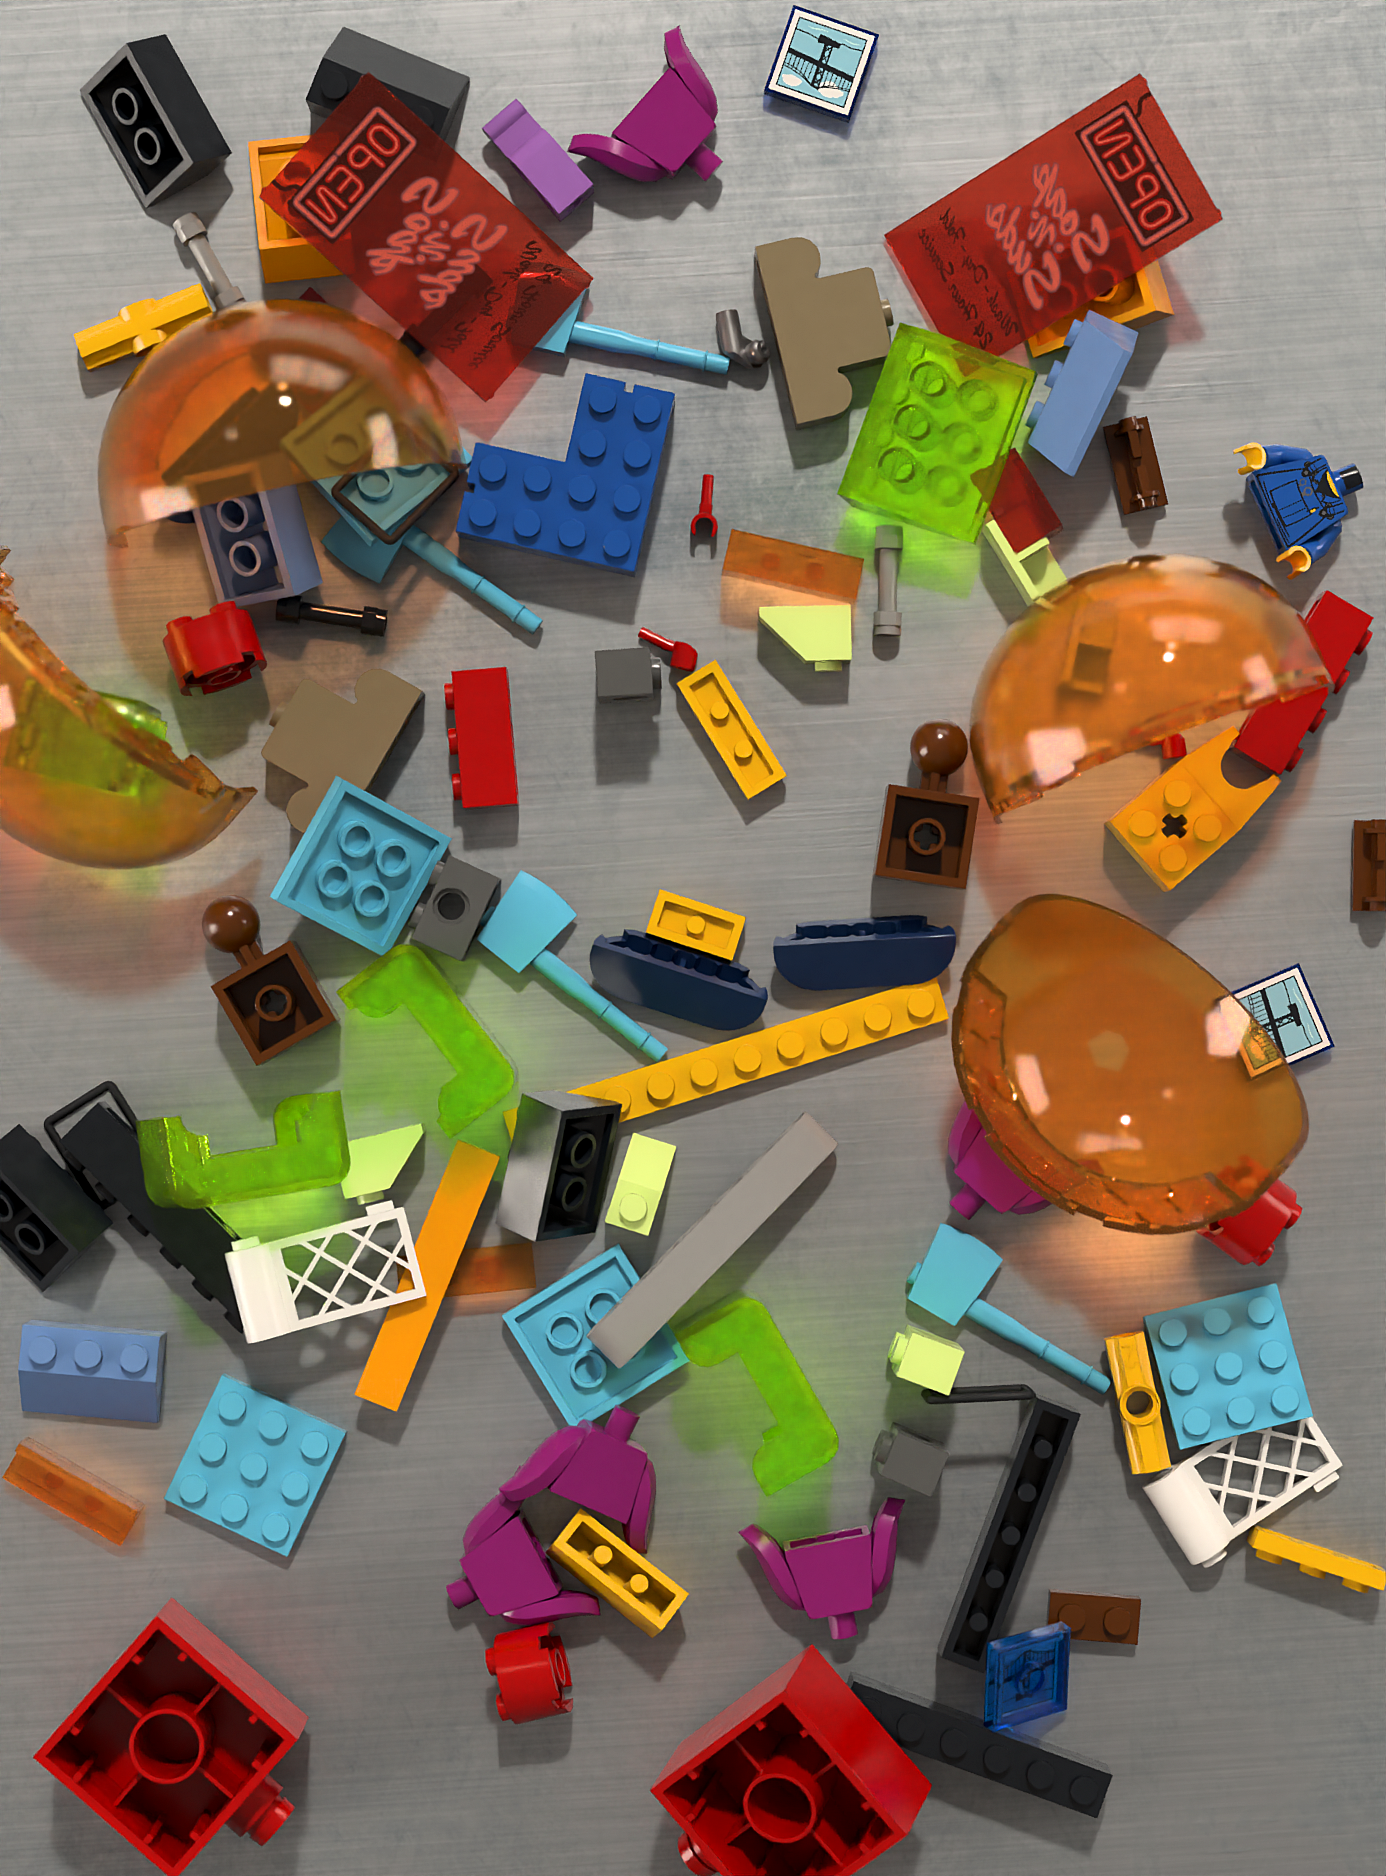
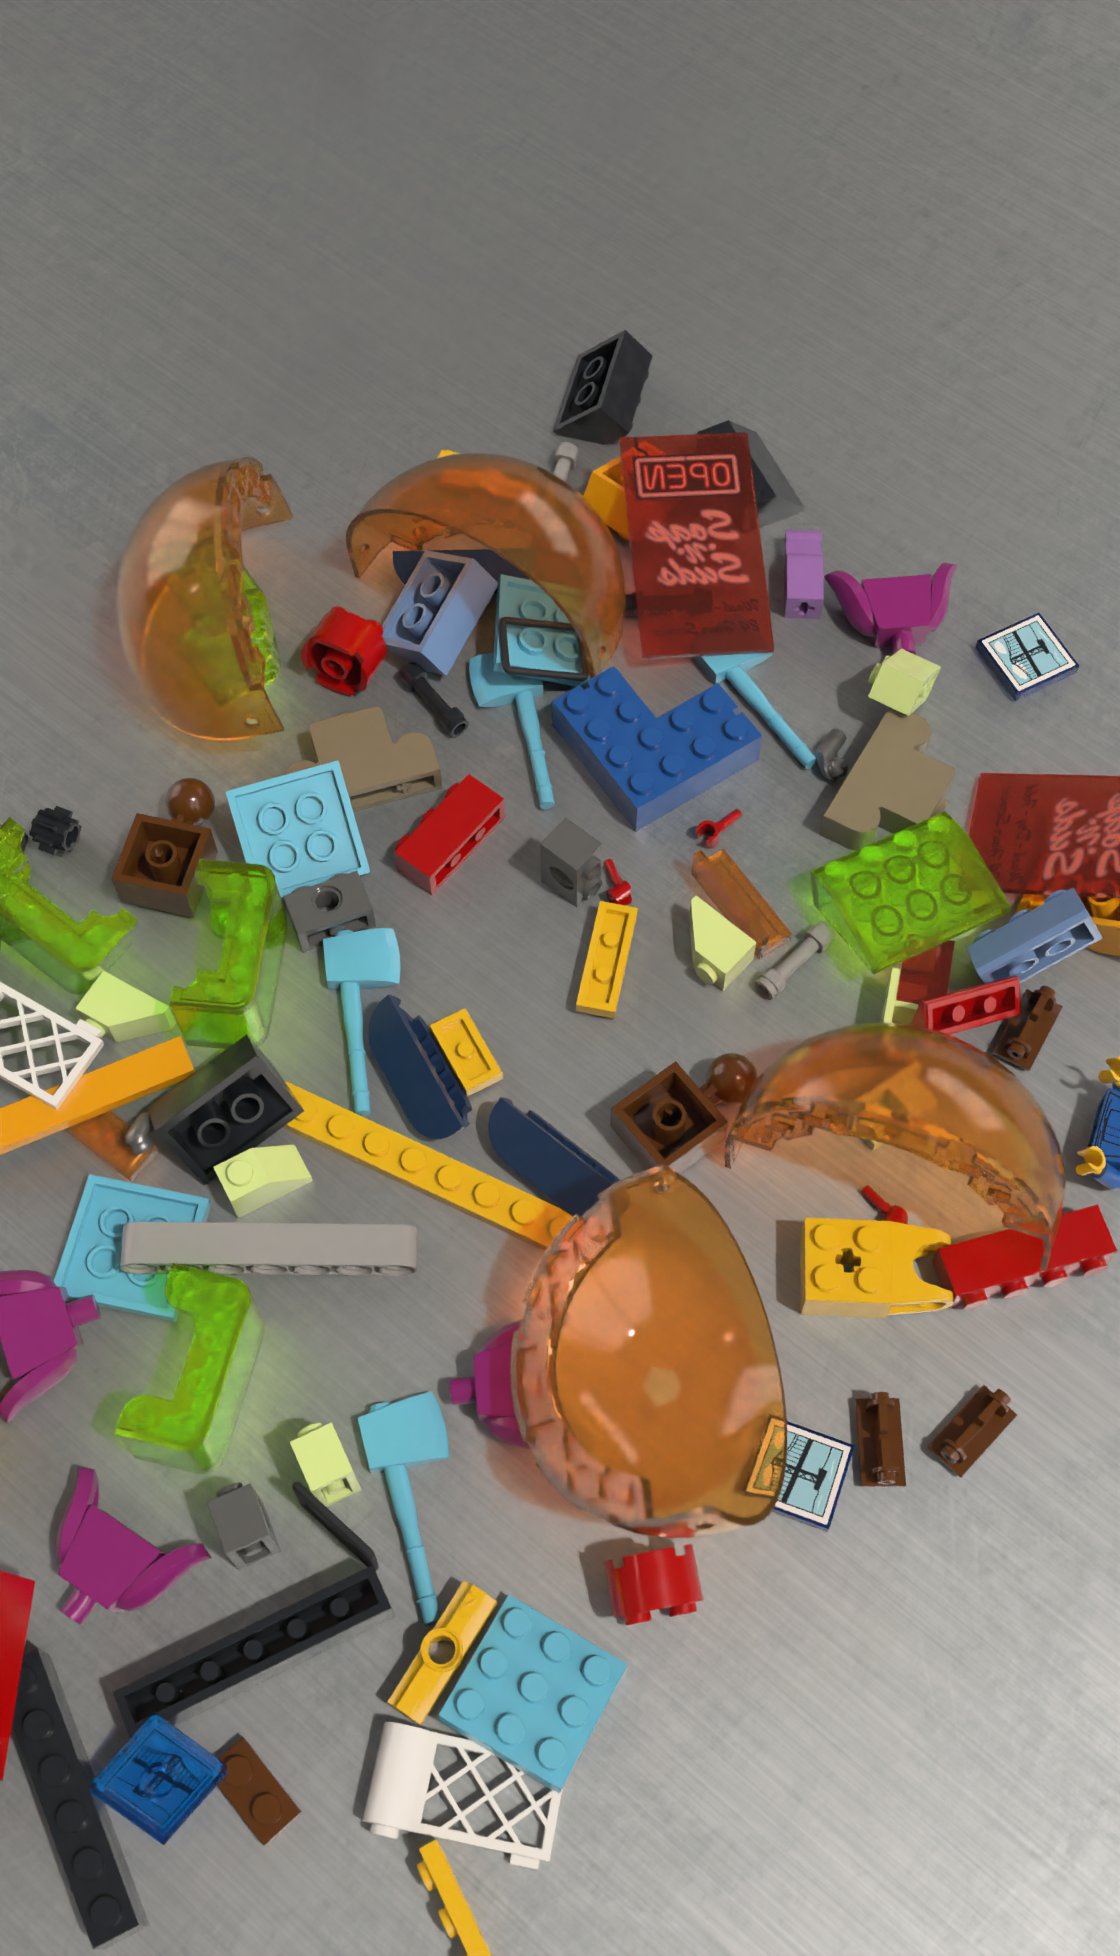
camera: 45 degrees right, 25 degrees down
none -> black gear [29,806,82,856]
none -> flat silver arm [125,1112,154,1155]
none -> reddish brown hinge [855,1392,906,1487]
none -> yellowish green brick [868,648,941,716]
none -> red slope [909,975,1021,1041]

